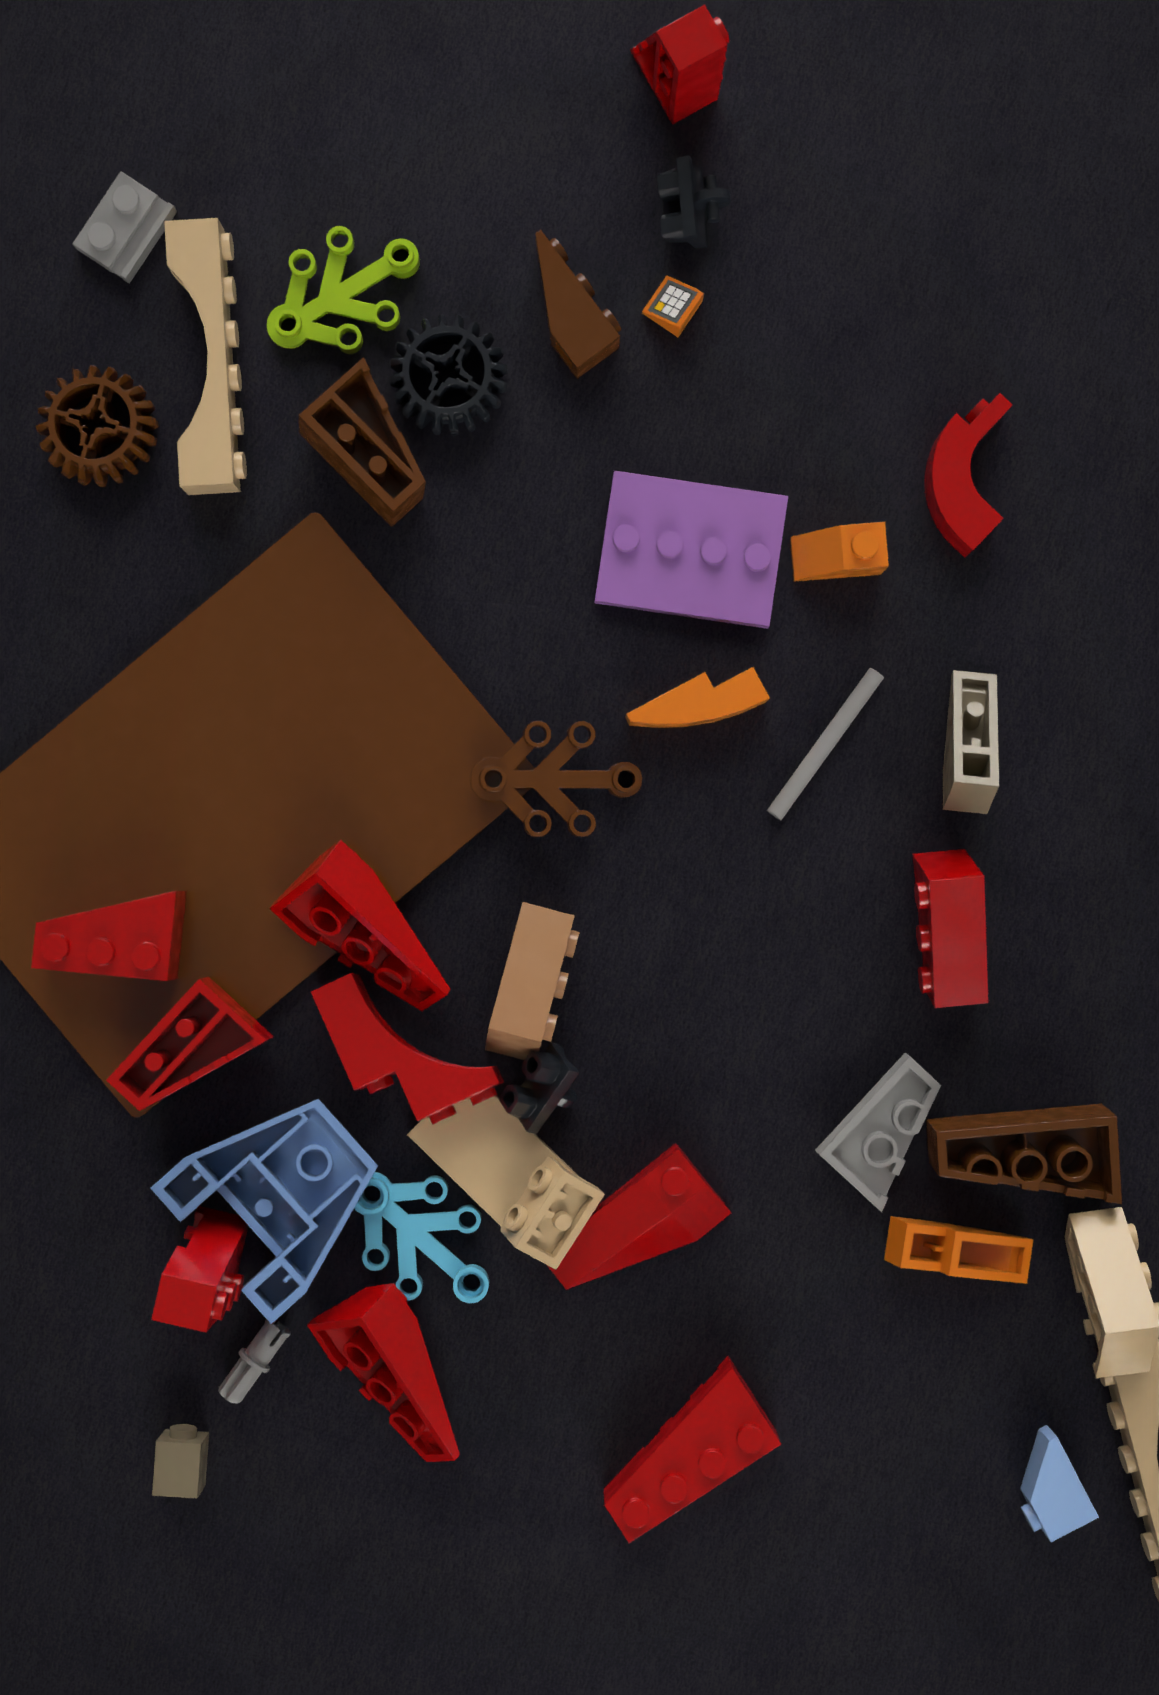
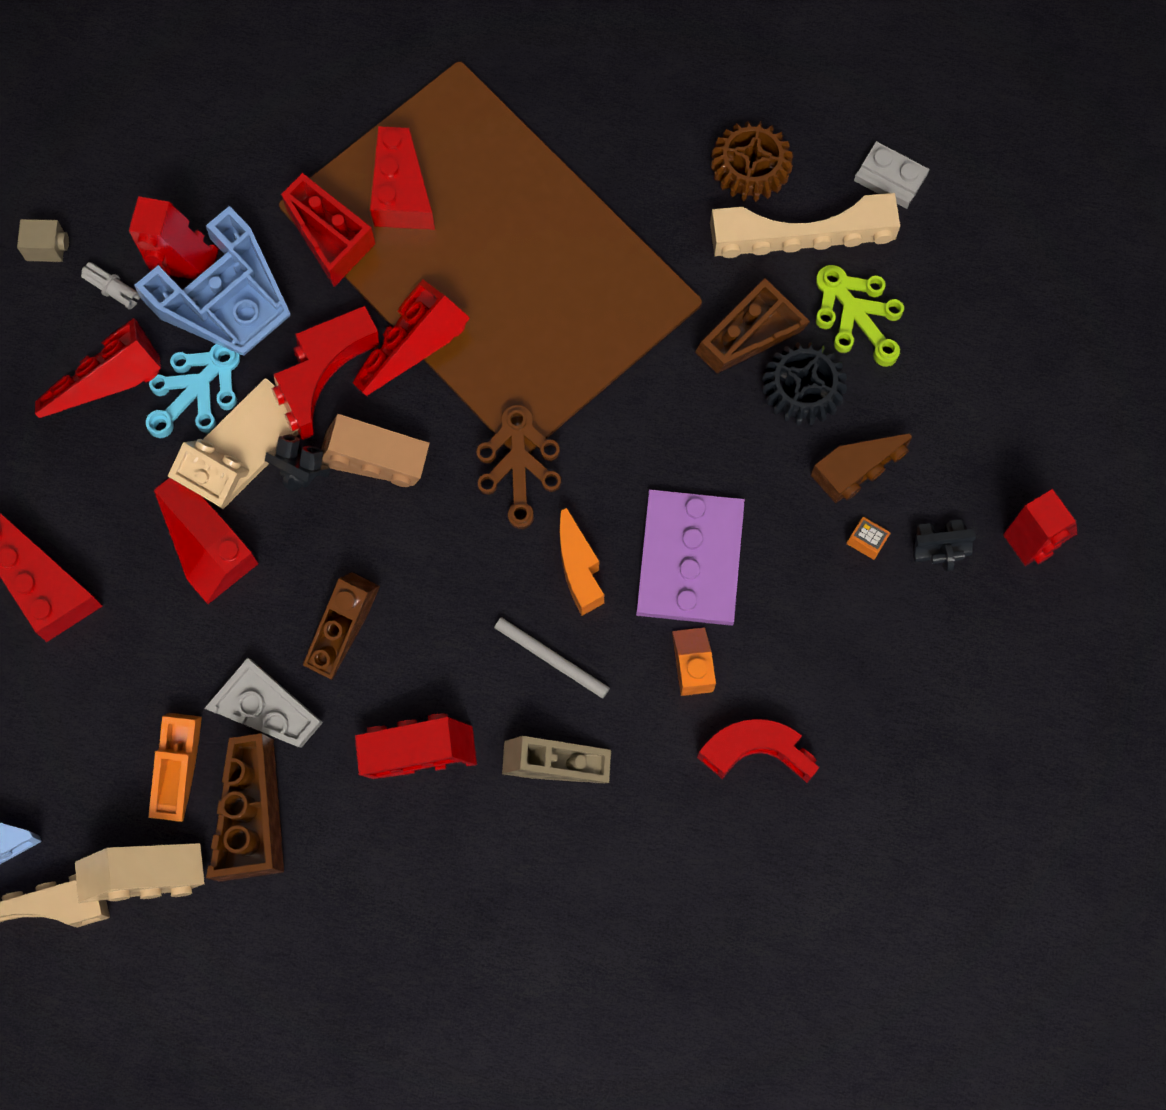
camera: 90 degrees right, 15 degrees down
none -> reddish brown slope [303,572,380,679]

